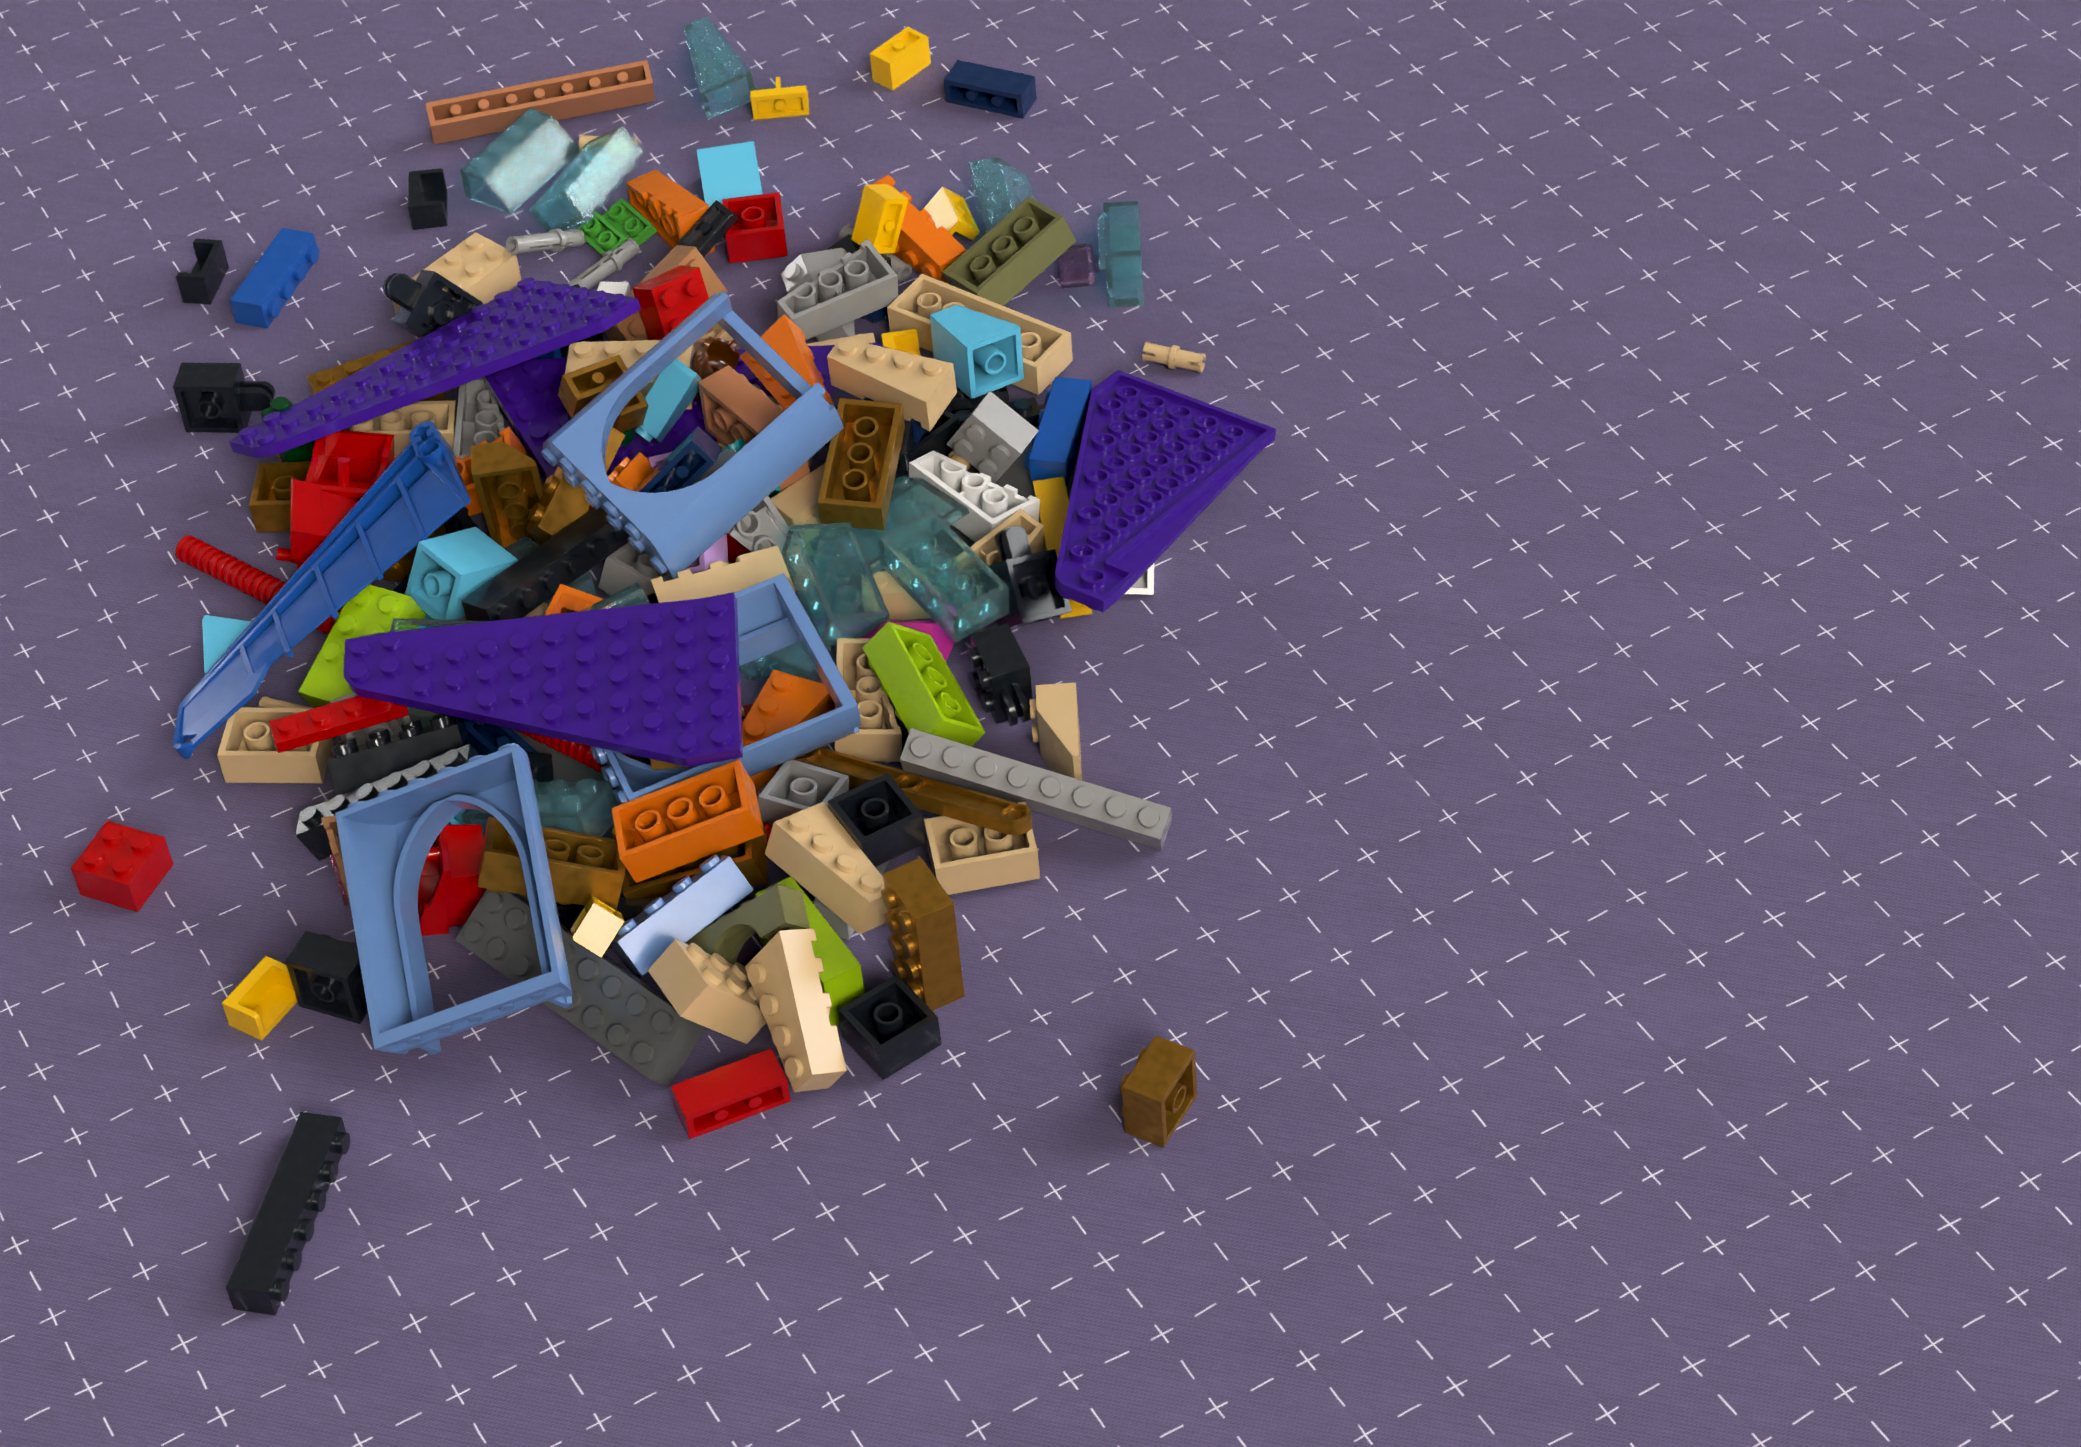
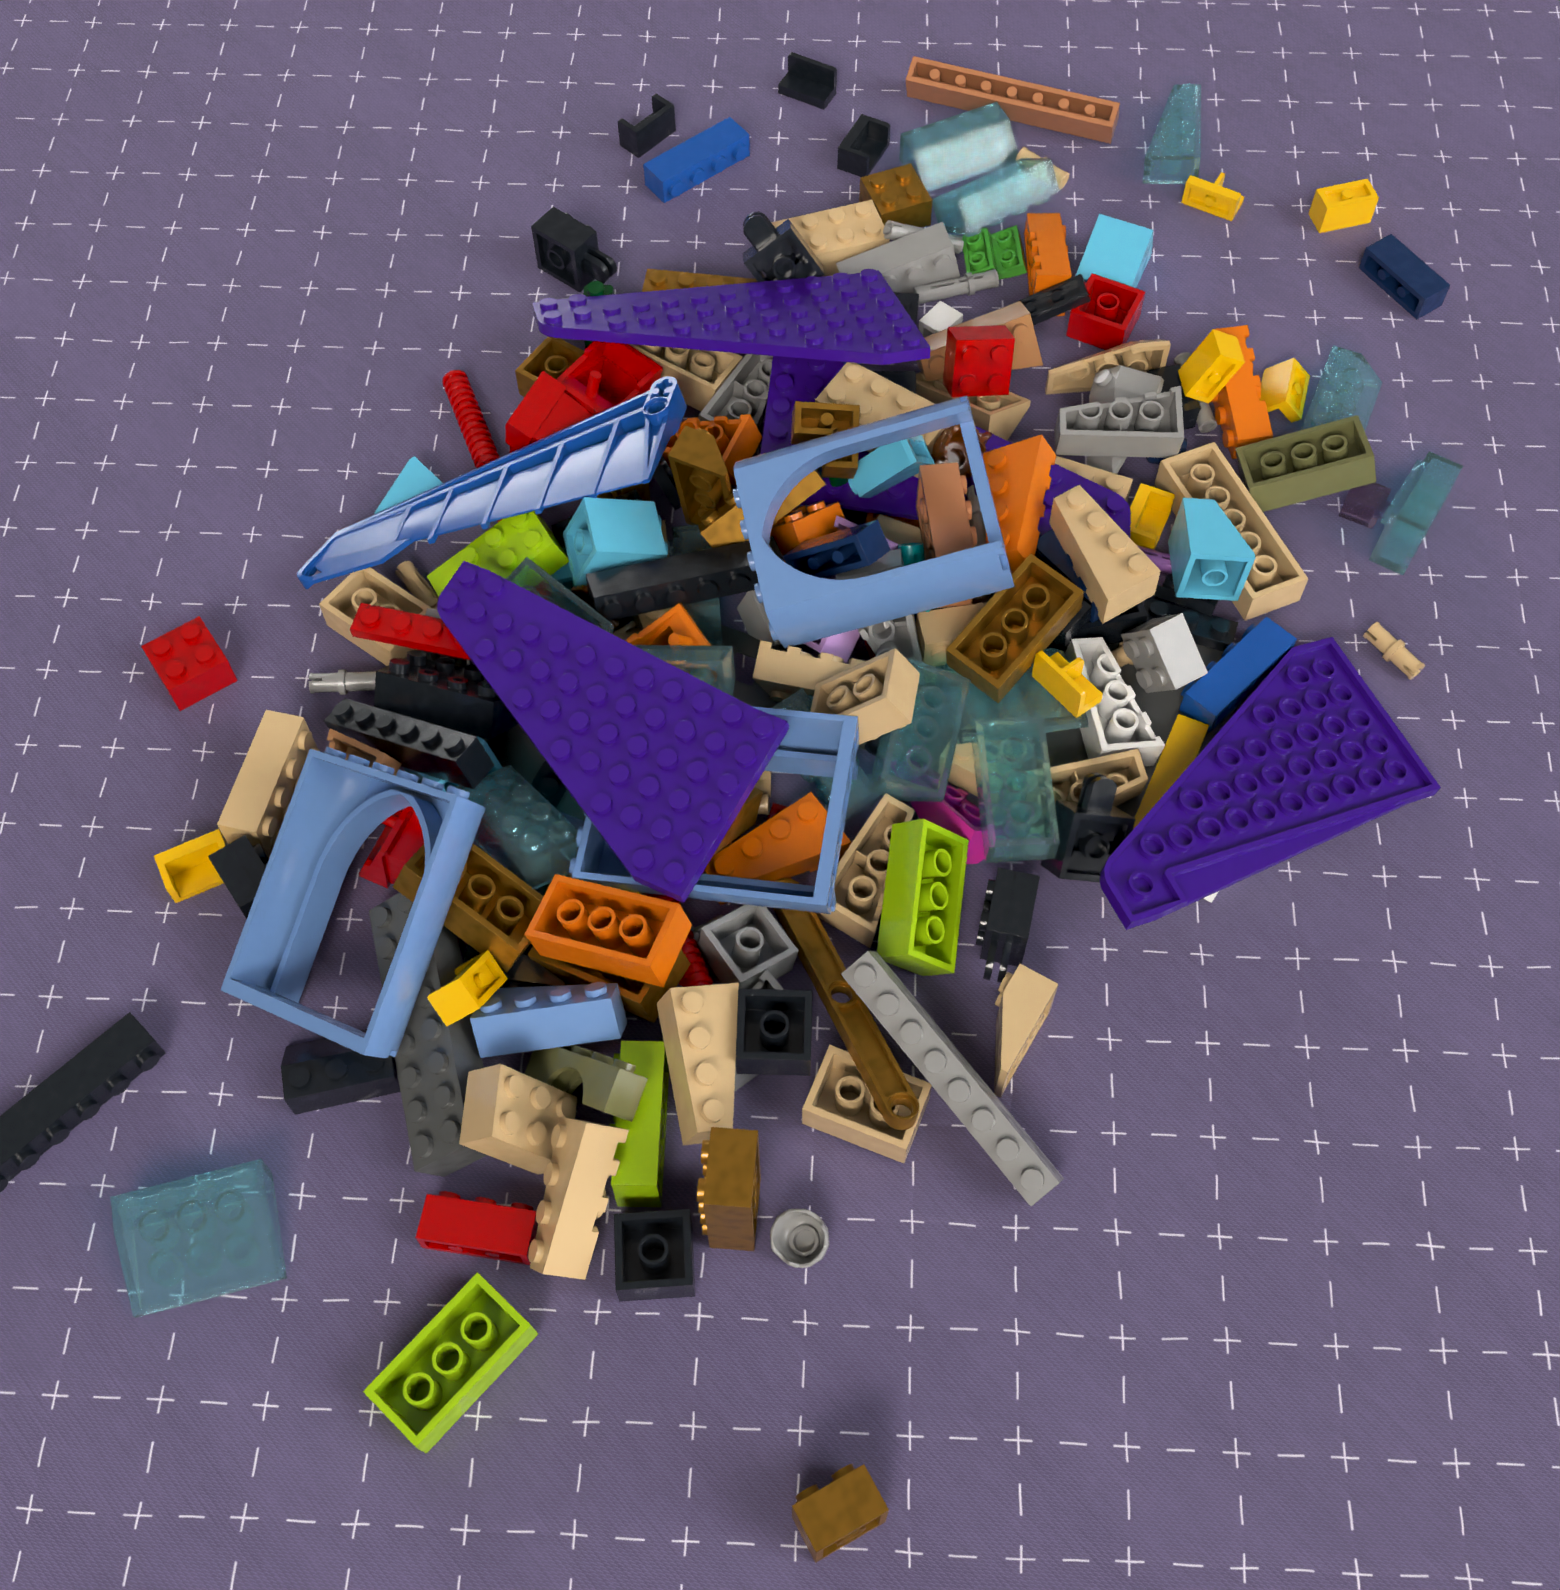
camera: 30 degrees right, 15 degrees up
none -> clear light blue slope [110,1159,287,1318]
none -> tan brick [217,710,319,859]
none -> black slope [281,1029,400,1115]
none -> light grey pin [308,669,376,695]
none -> lime brick [363,1272,538,1454]
none -> light grey hair [770,1209,830,1268]
none -> black panel [778,52,837,110]
none -> tan brick [810,648,920,745]
none -> light grey wedge [836,222,960,293]
none -> pearl gold brick [859,163,933,227]
none -> yellow panel [1032,650,1103,718]
none -> tan wedge [1045,339,1171,395]

